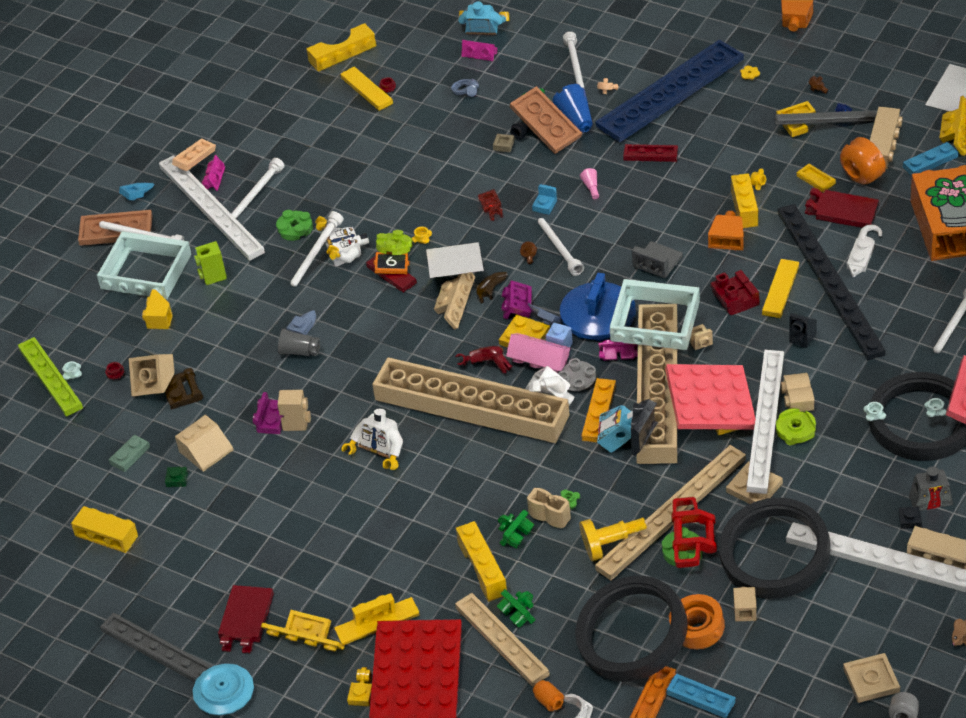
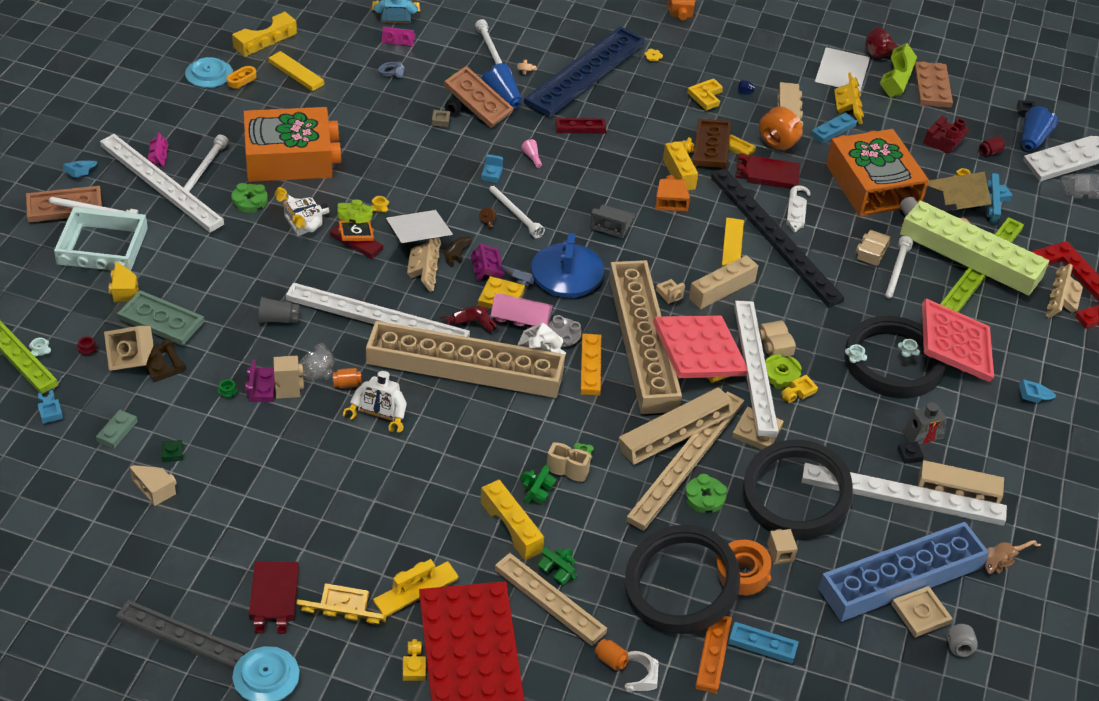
camera: 20 degrees left, 0 degrees up
yellow brick [71,506,138,553] -> none
light nougat plate [172,138,216,171] -> none
tan slope [175,415,233,472] -> none
lime brick [194,241,227,285] -> none
sand blue plate [286,310,316,335] -> none
white piece [291,211,344,287] -> none
dark red plate [379,77,396,93] -> none
clear red plate [478,189,503,221] -> none
light blue brick [546,323,573,347] -> none
yellow piece [579,518,647,562] -> none
medium azure torso [597,405,633,453] -> none
dark pink hinge [599,340,638,361] -> none
light aqua piece [610,279,700,350] -> none
black slope [631,399,658,456] -> none
red bar [671,497,717,568] -> none
dark red hips [710,270,760,315] -> none
dark grey axle [774,110,877,125] -> none
black slope [789,313,817,348] -> none
reddish brown piece [808,76,828,94] -> none
none -> dark azure plate [38,390,63,423]
none -> sand green plate [117,290,204,346]
none -> tan slope [130,465,177,506]
none -> medium azure piece [185,57,233,88]
none -> green plate [218,379,238,397]
none -> light orange plate [227,66,257,89]
none -> orange brick [244,107,341,182]
none -> white plate [286,283,470,337]
none -> clear cylinder [299,343,335,382]
none -> orange brick [333,368,362,389]
none -> tan brick [619,387,733,465]
none -> tan brick [689,255,758,309]
none -> reddish brown plate [693,119,732,168]
none -> yellow plate [781,375,818,403]
none -> medium blue brick [818,522,989,622]
none -> tan brick [856,230,891,266]

